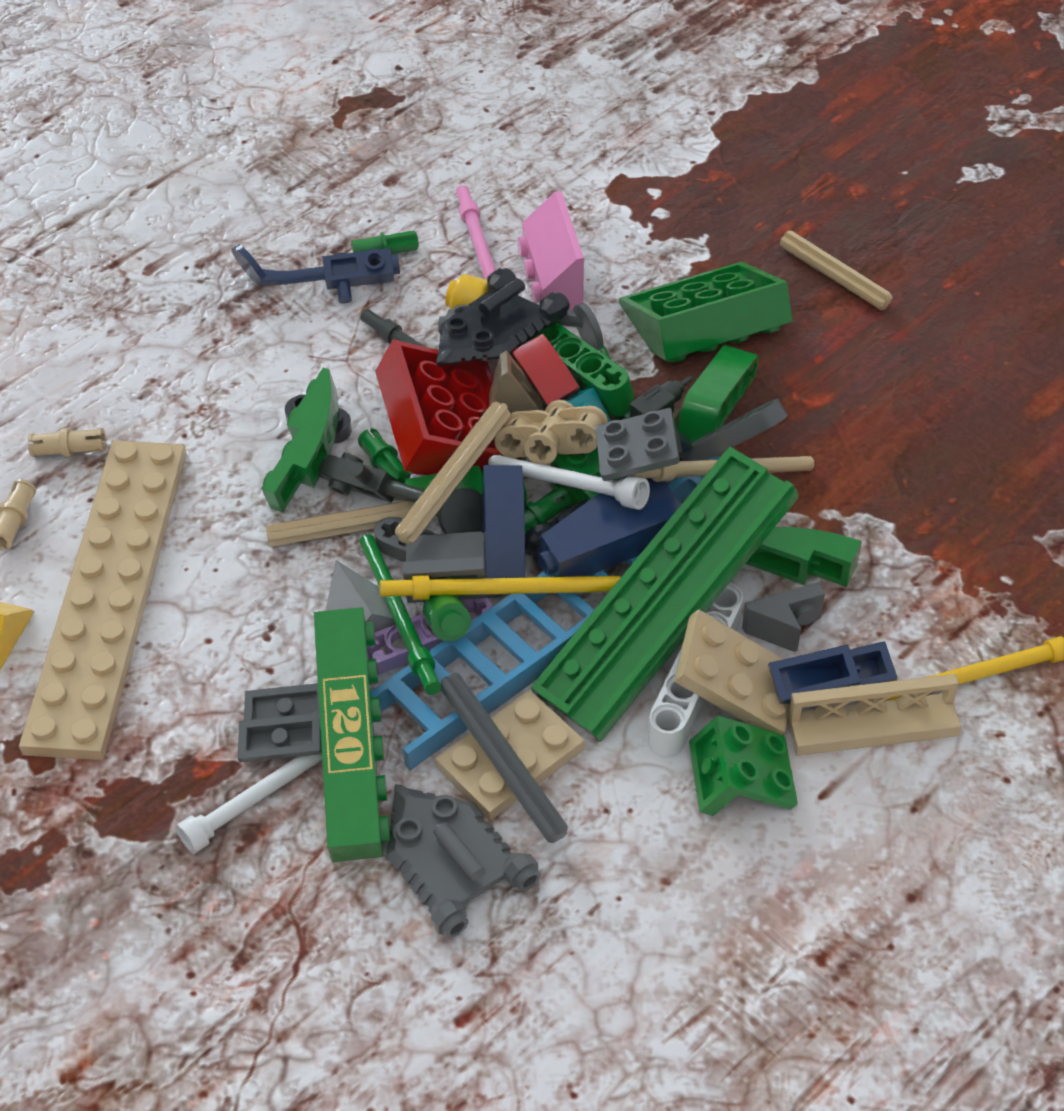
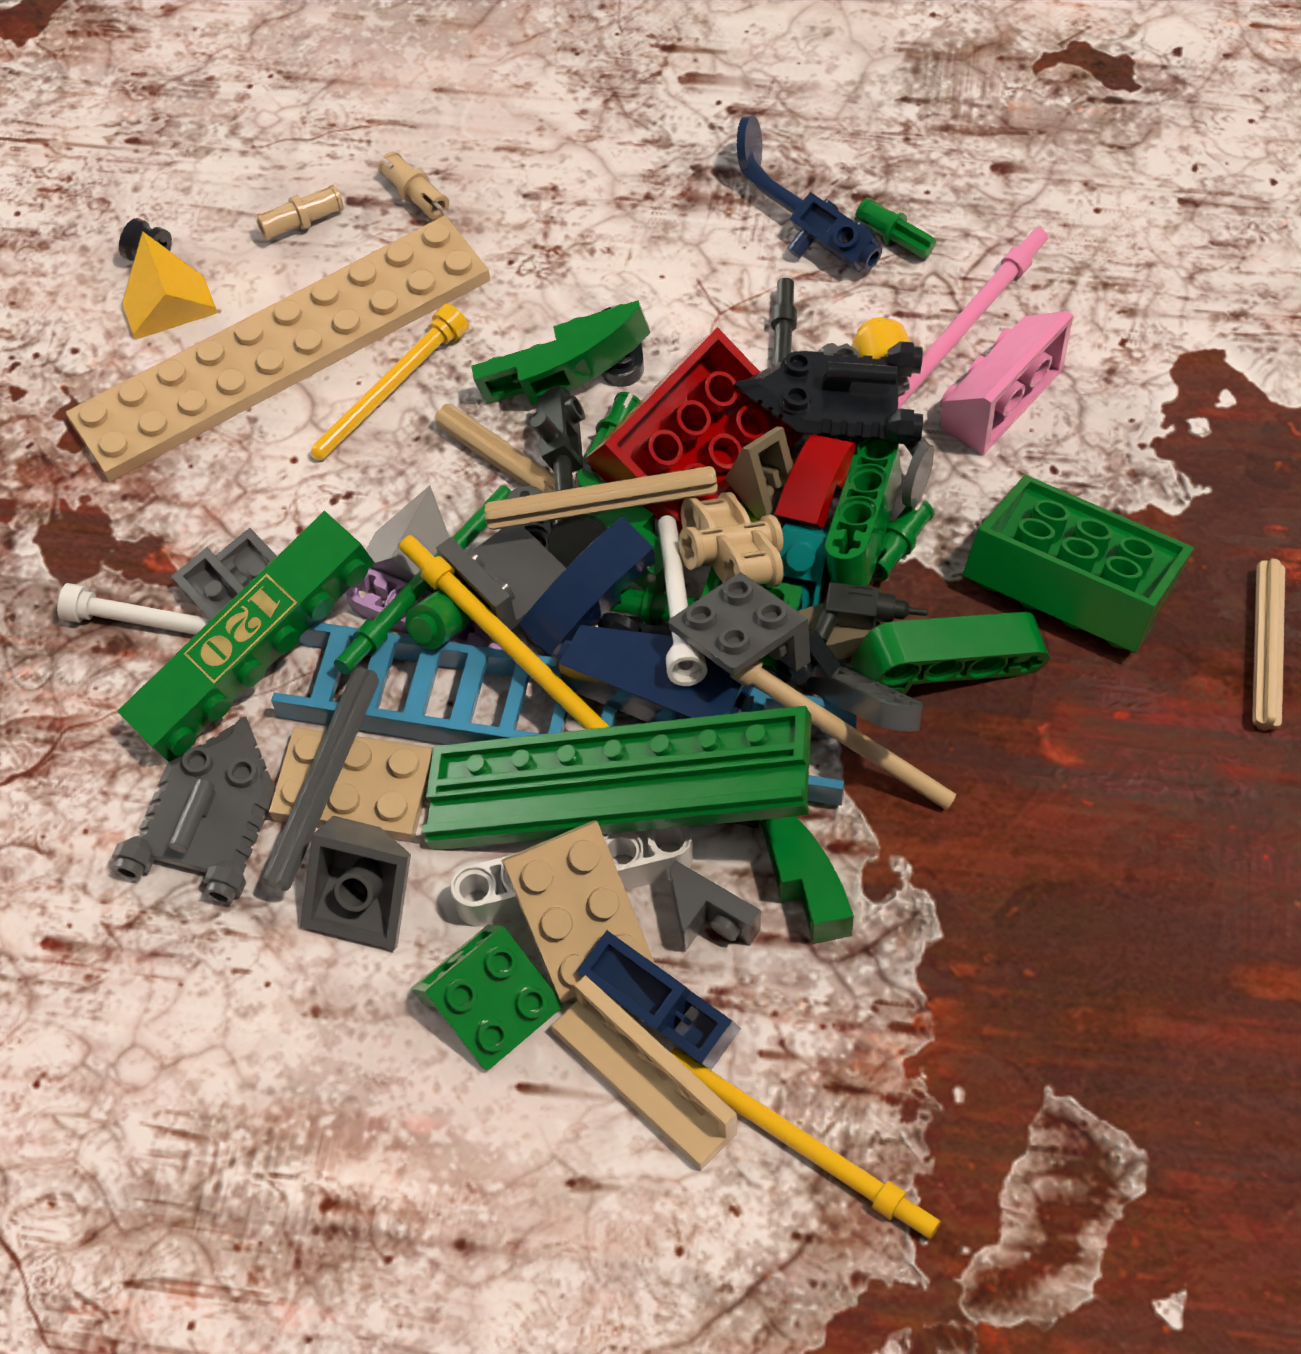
camera: 55 degrees right, 10 degrees up
none -> dark grey slope [300,816,411,950]
none -> yellow piece [310,303,469,460]

